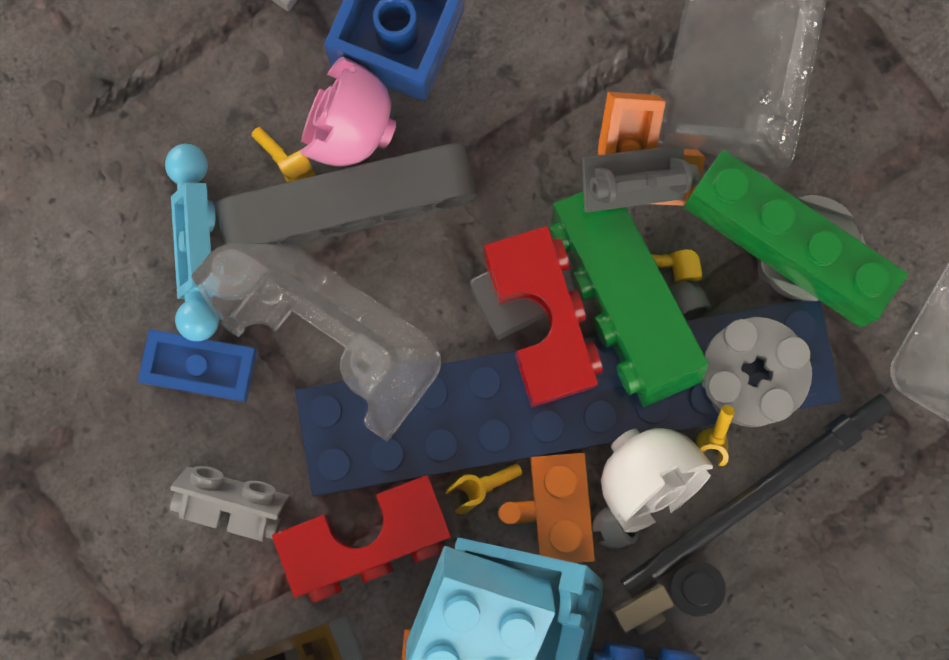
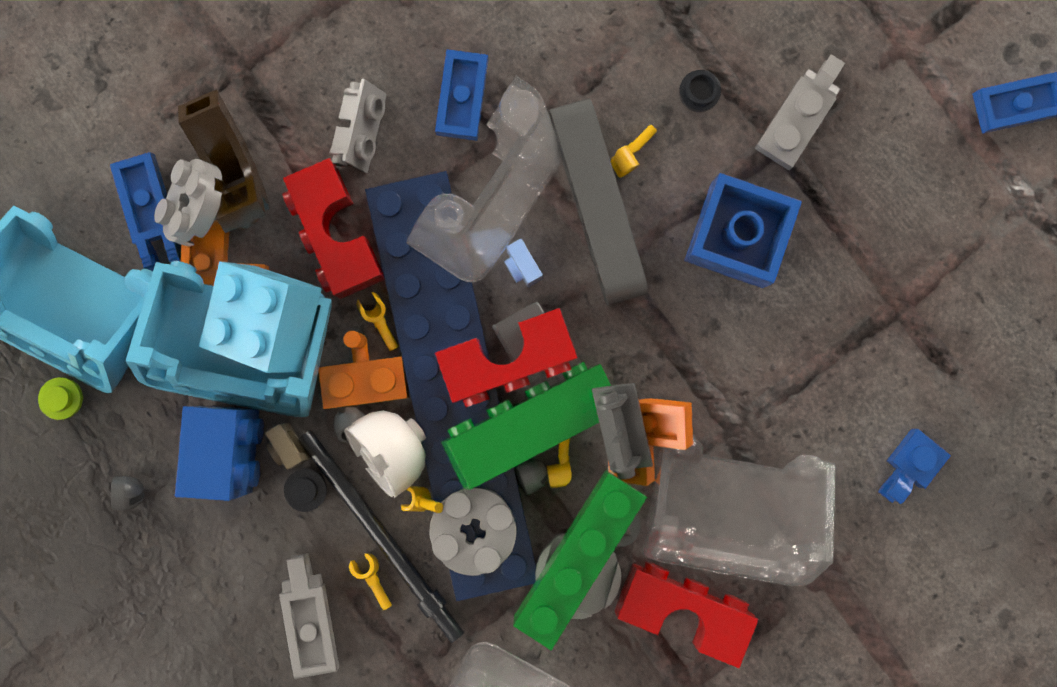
camera: 90 degrees right, 5 degrees up
medium azure plate [165,143,219,341] -> none
bright pink cylinder [300,56,396,167] -> none
none -> light grey hinge [279,553,339,679]
none -> yellow hand [349,553,392,610]
none -> light blue plate [504,238,543,288]
none -> red arch [614,561,759,669]
none -> black plate [679,70,721,112]

